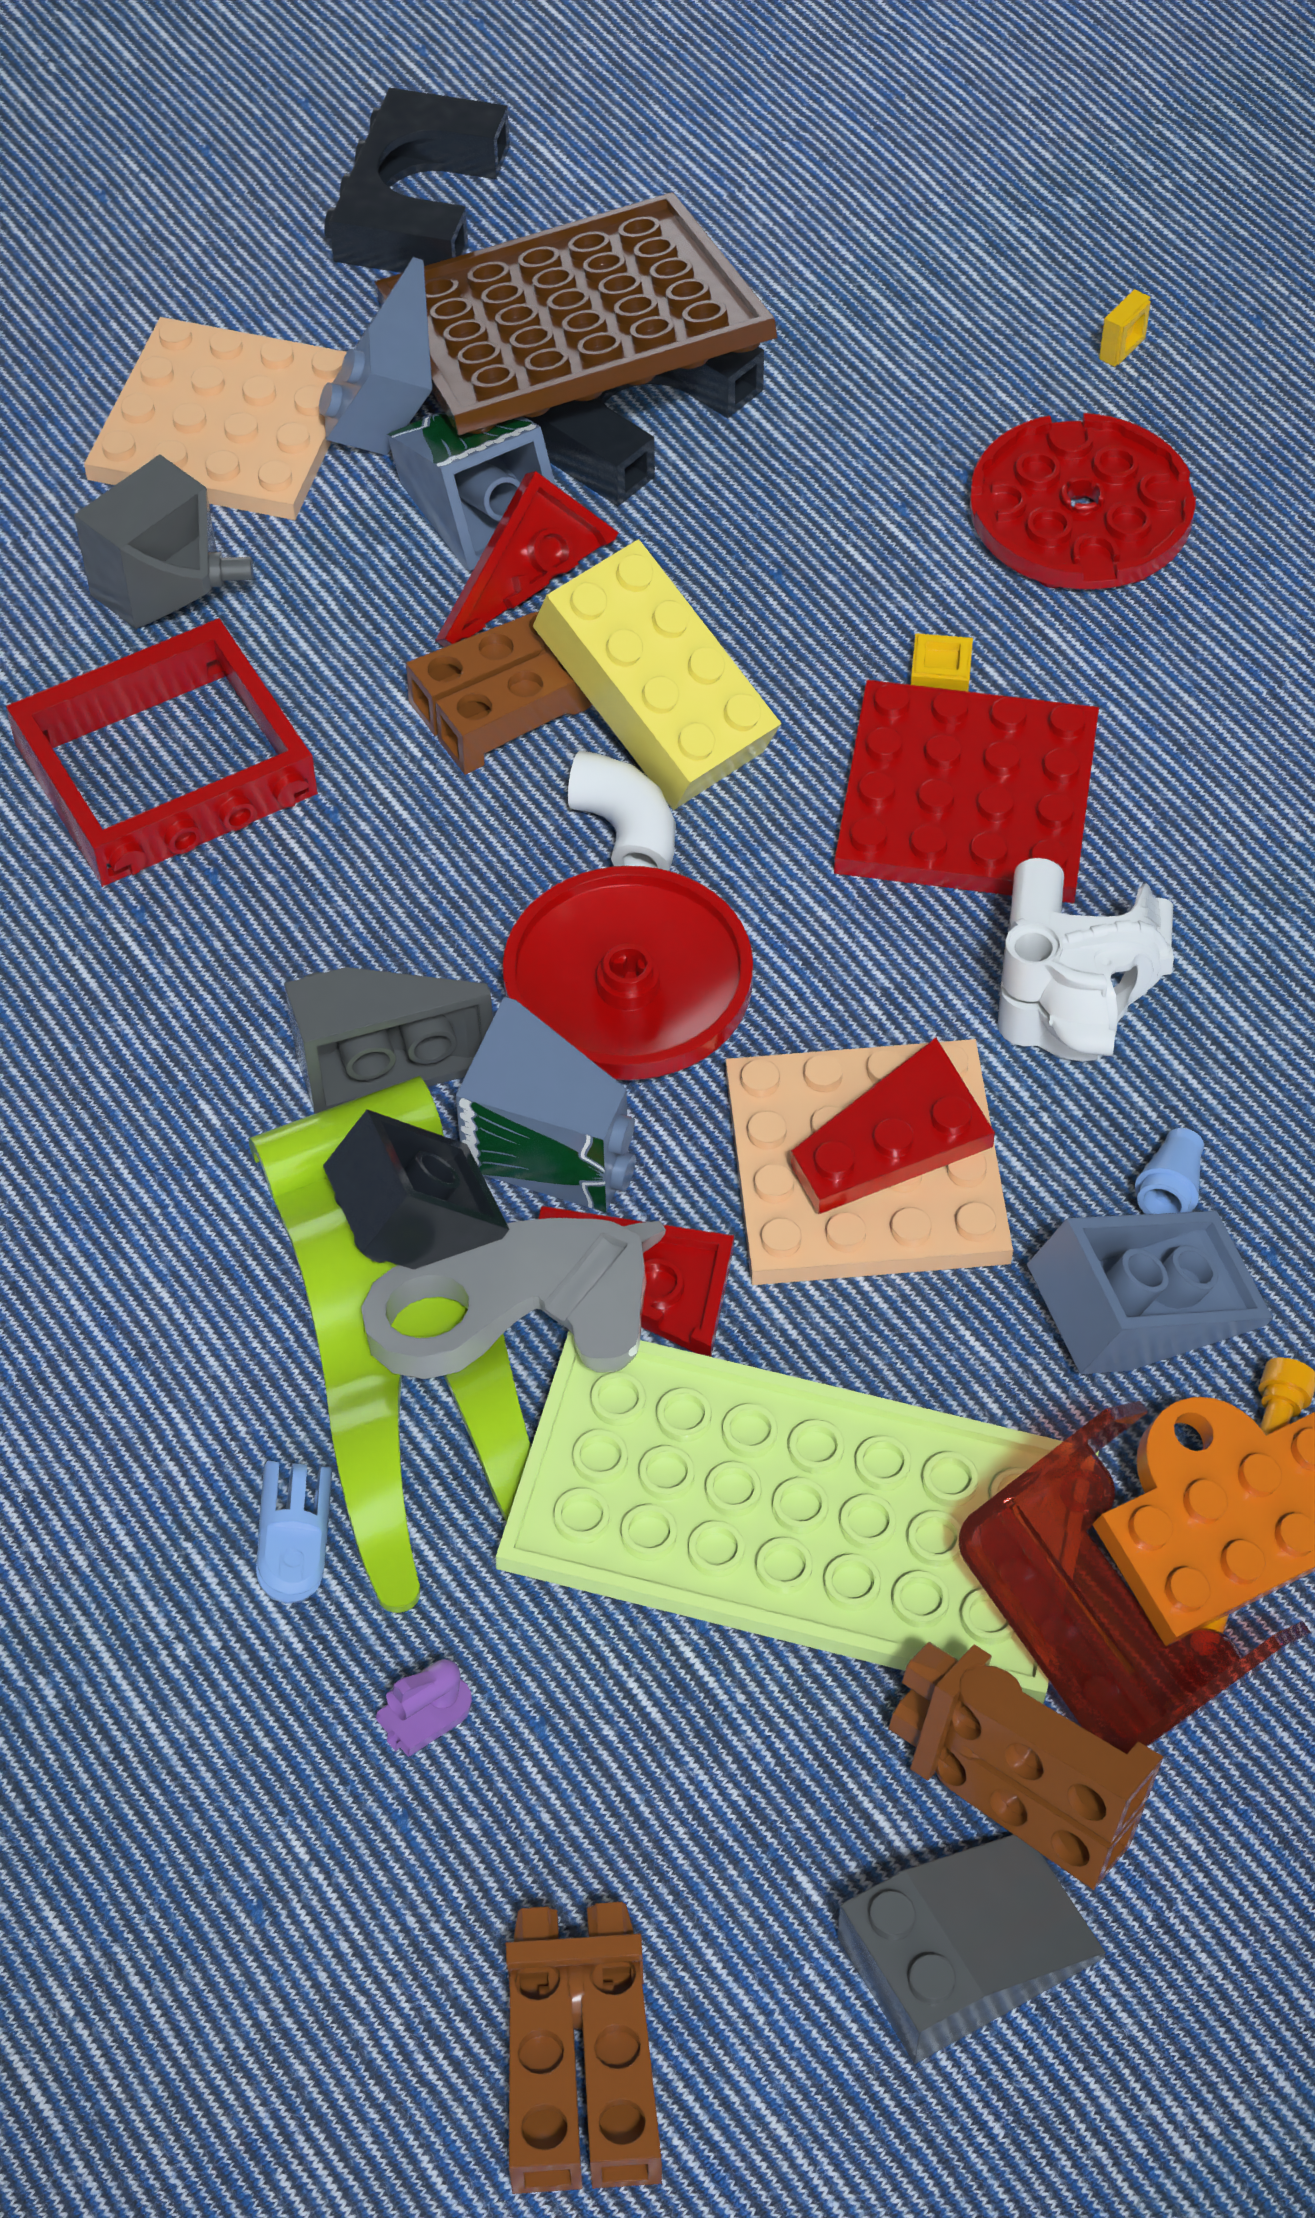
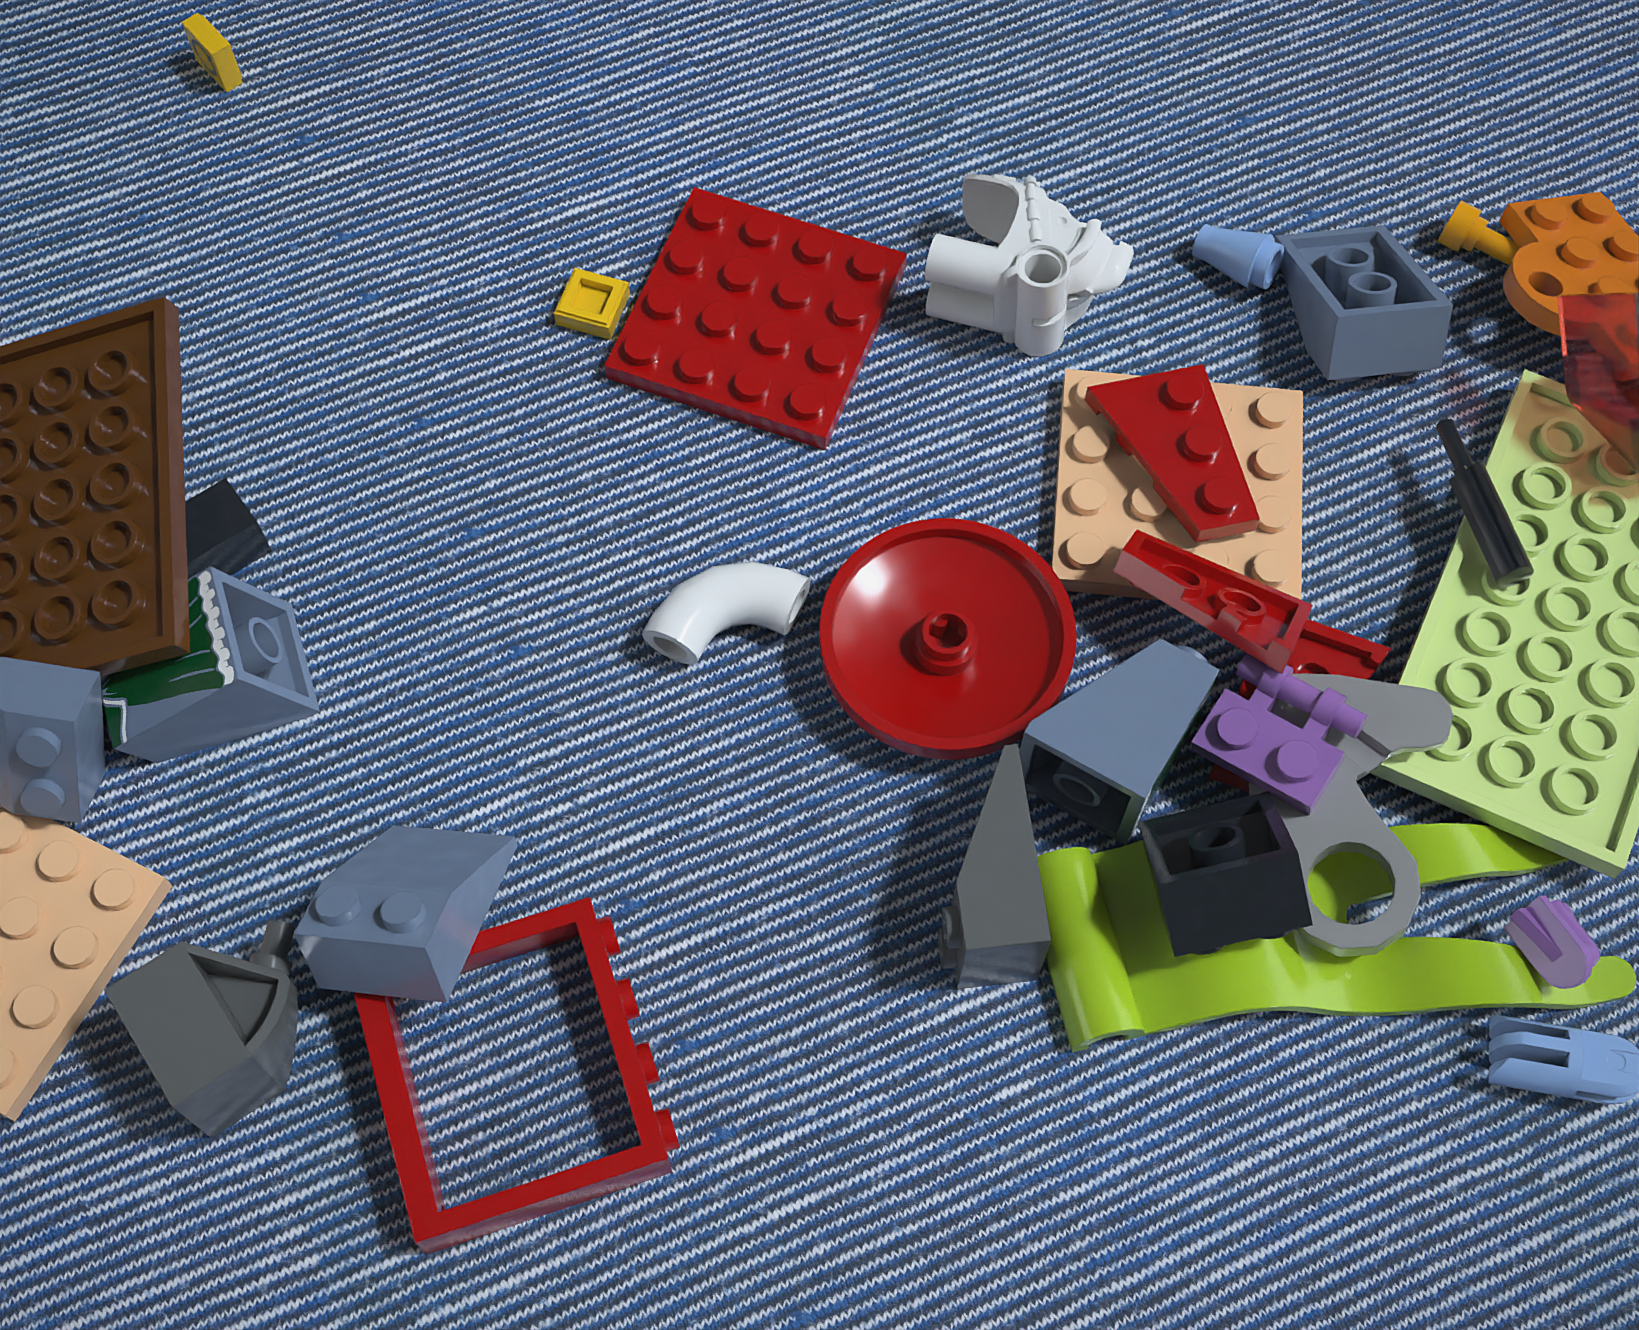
camera: 80 degrees left, 10 degrees up
dark orange hips [406,611,593,775] -> none
red wing [435,471,619,647] -> none
light yellow brick [533,539,782,810] -> none
red plate [970,413,1196,589] -> none
none -> sand blue slope [294,825,518,1003]
none -> red wing [1113,529,1313,674]
none -> medium lavender plate [1191,653,1368,815]
none -> black axle [1435,418,1534,588]
none -> medium lavender piece [1503,895,1600,989]

